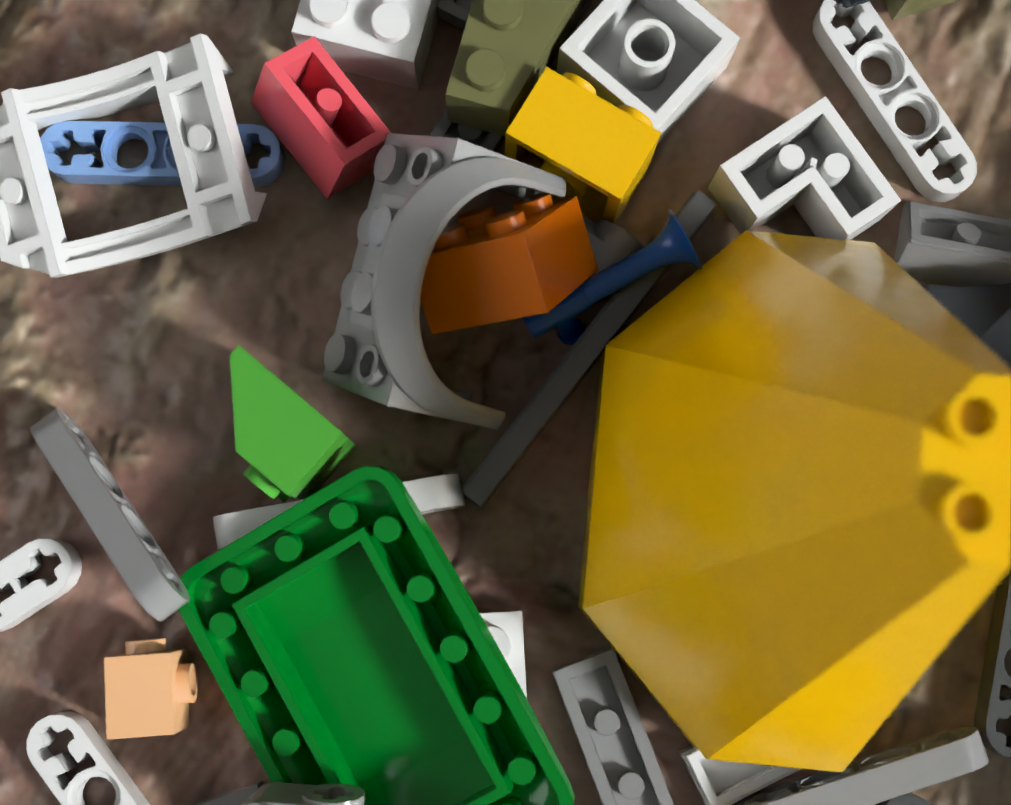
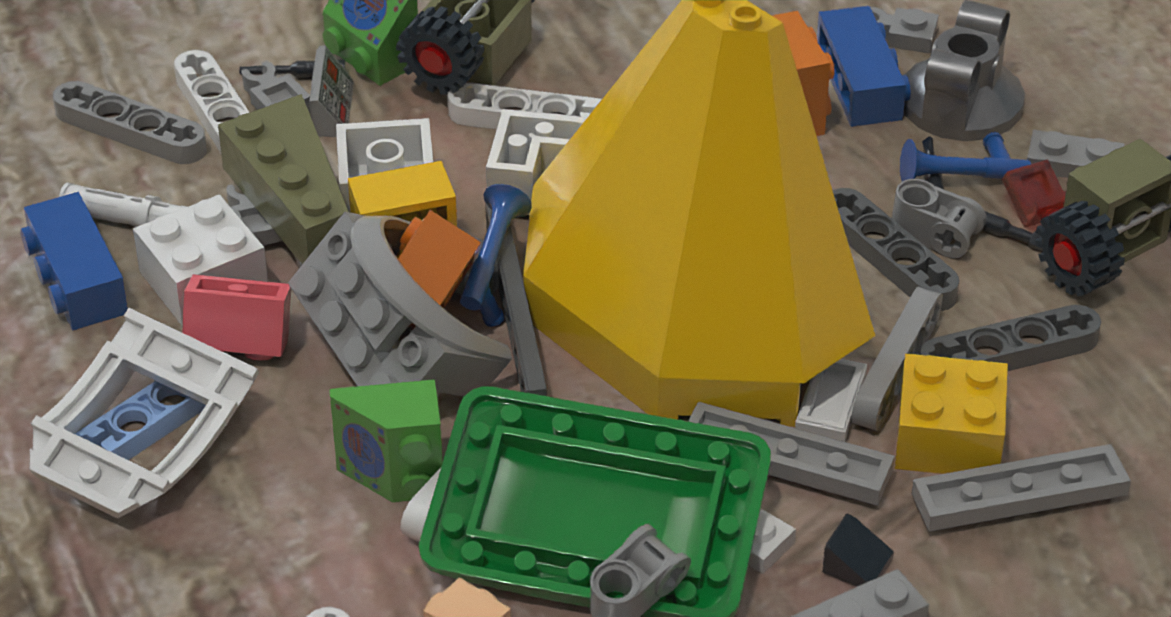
camera: 45 degrees left, 40 degrees down
light grey beam [30,407,190,621] -> none

